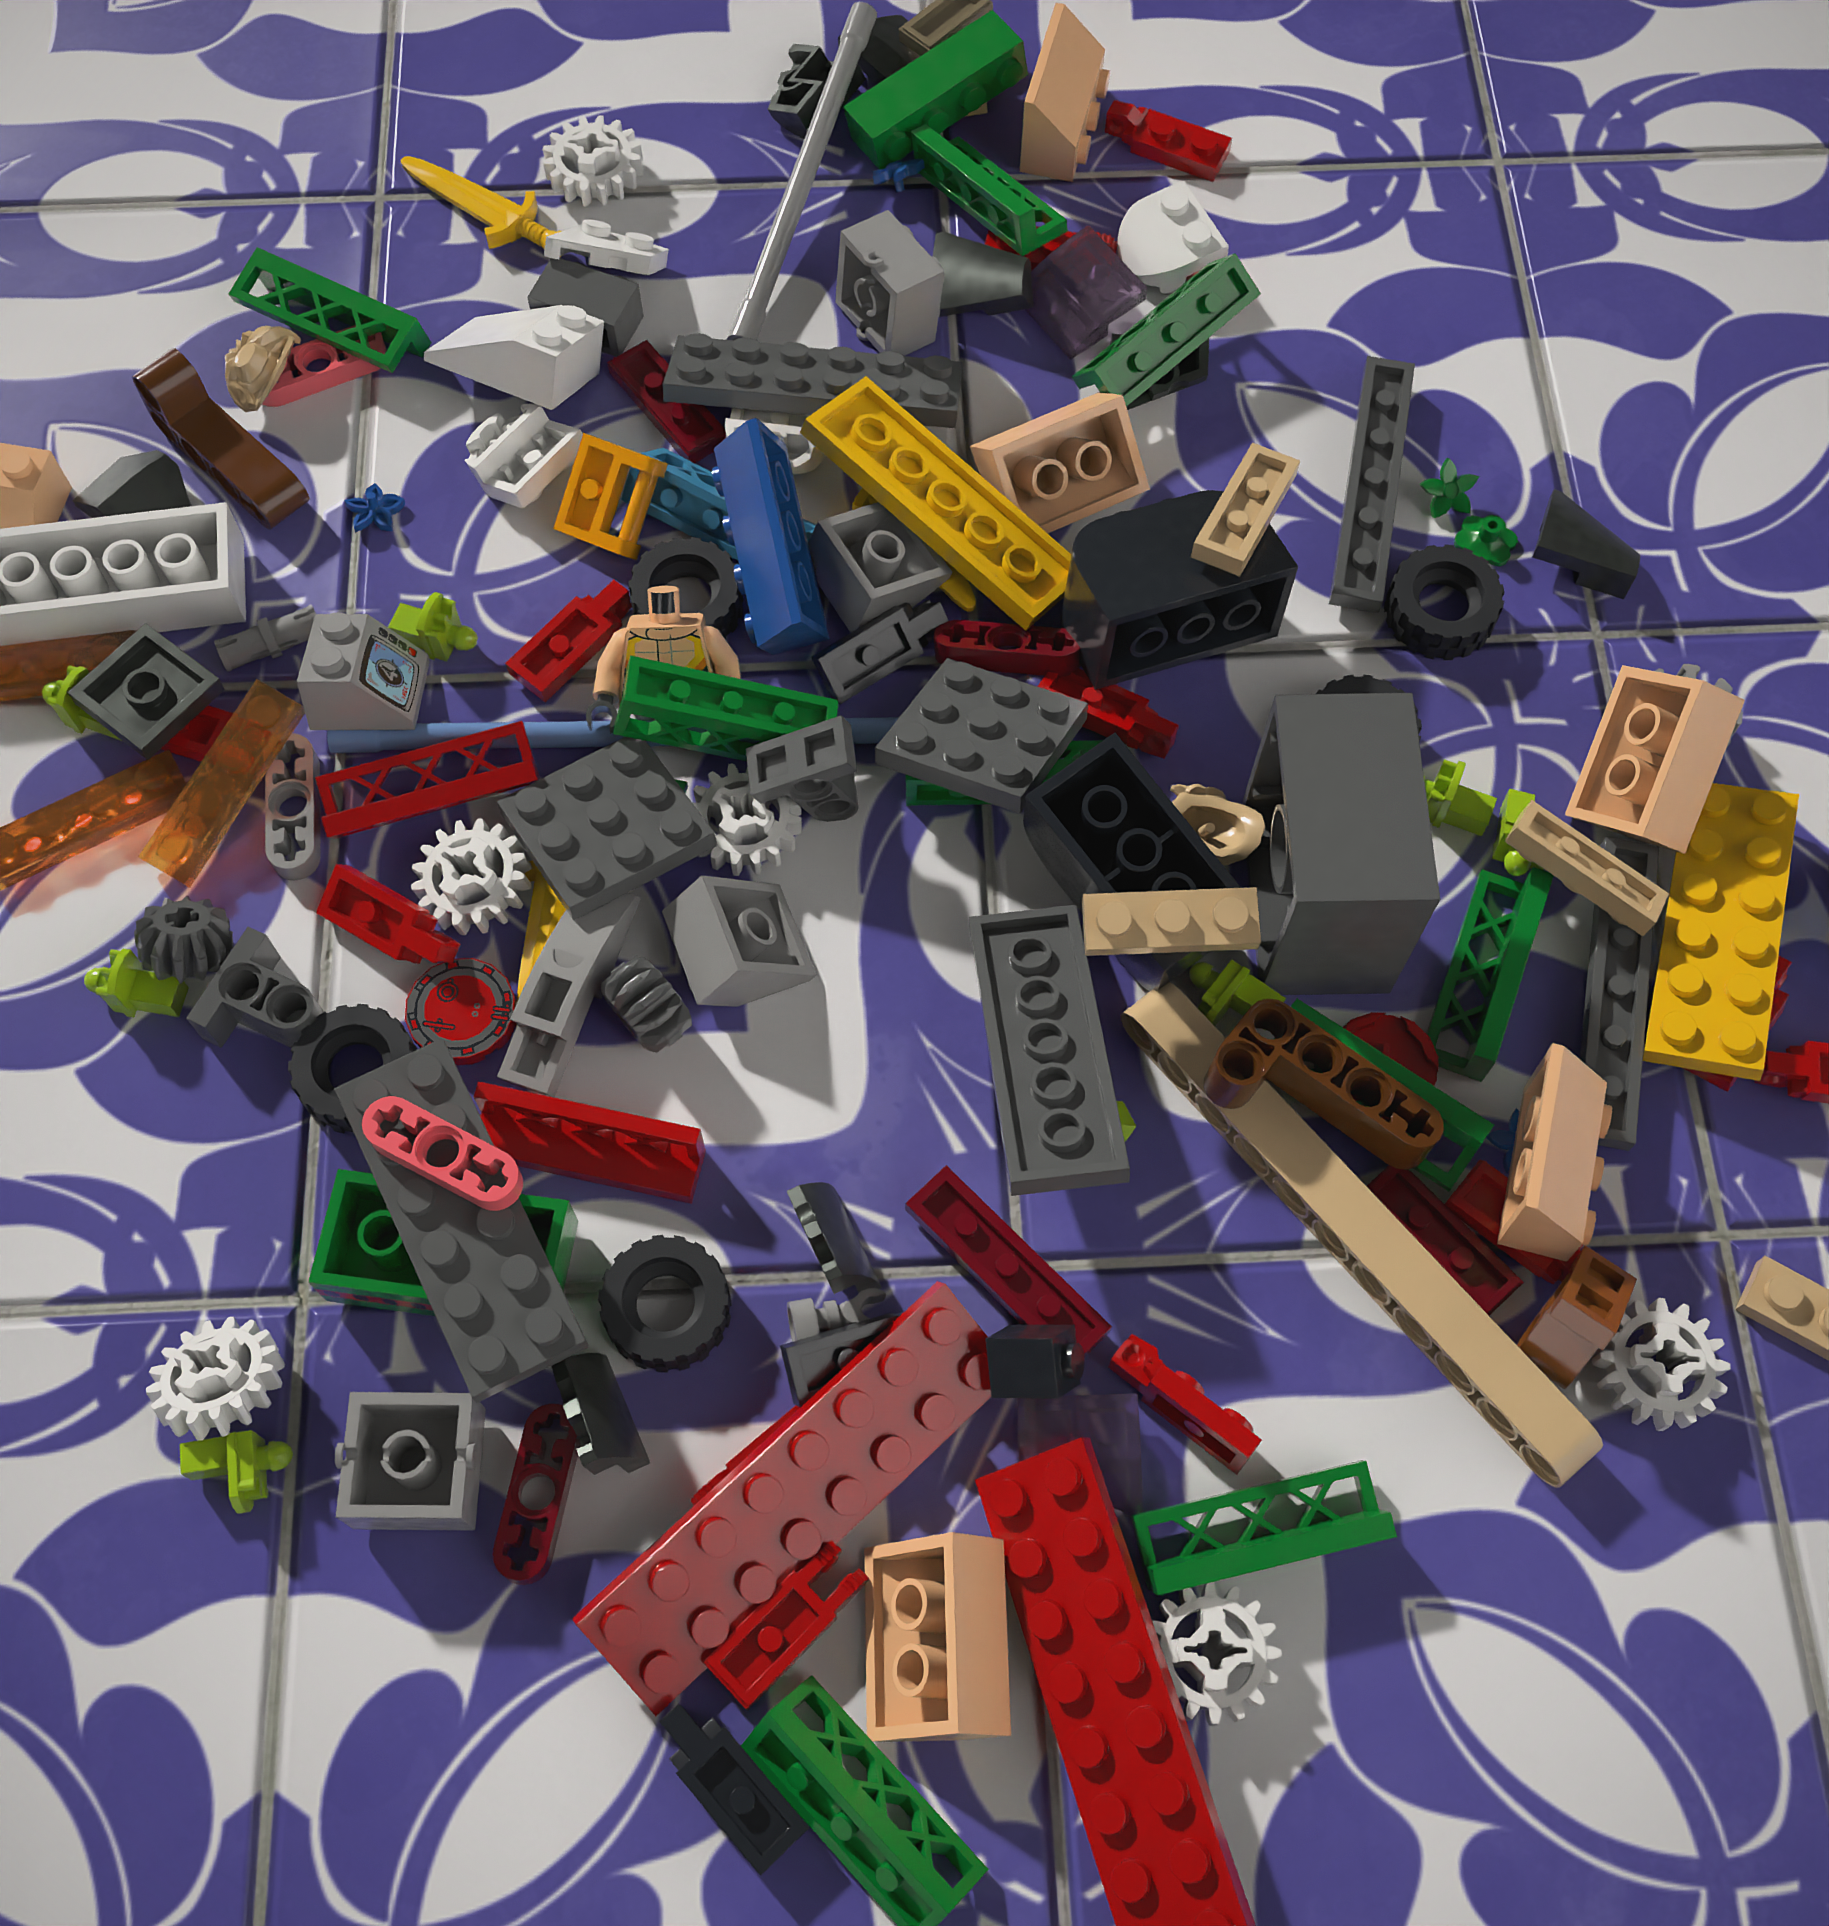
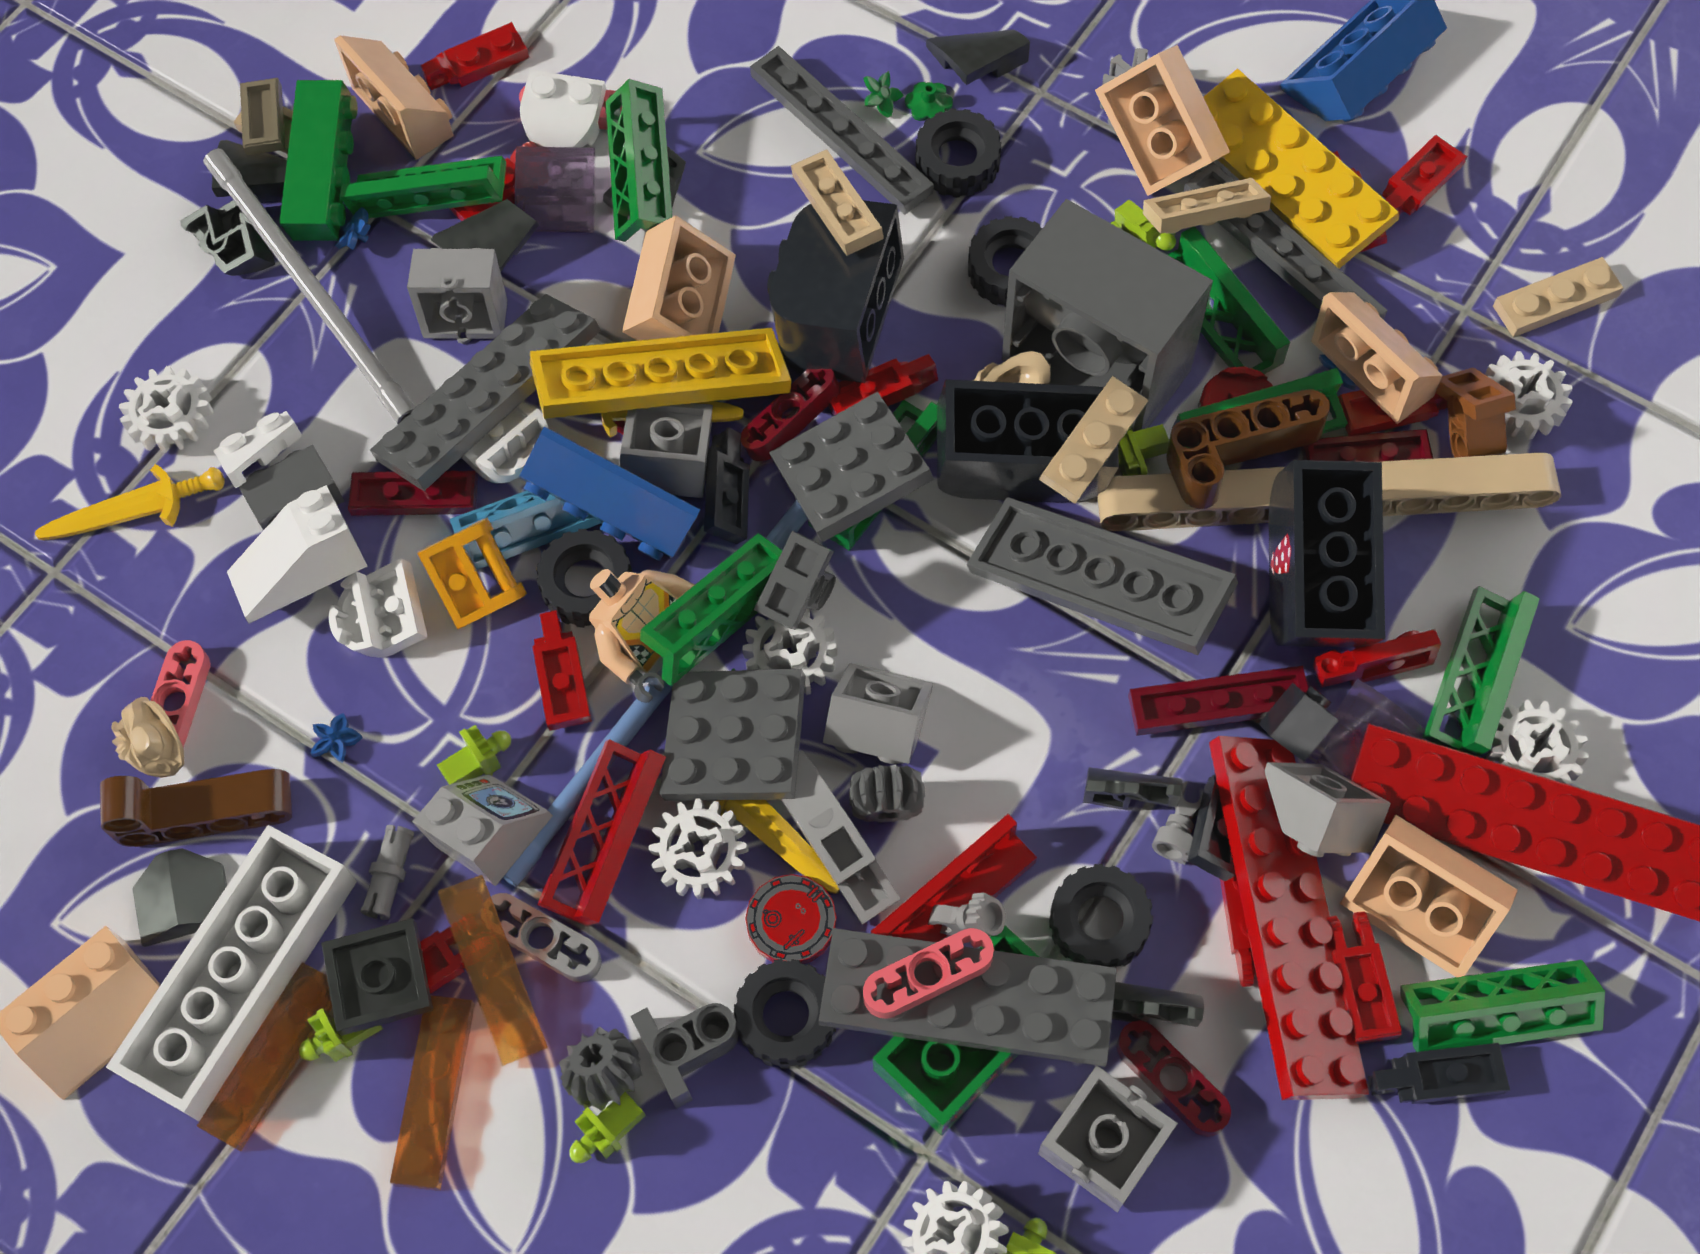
camera: 50 degrees left, 0 degrees up
green fence [228,247,432,373] -> none
red hinge [316,864,461,964] -> none
none -> light grey piece [928,893,1006,936]
none -> light grey slope [1264,762,1391,857]
none -> black brick [1268,460,1385,648]

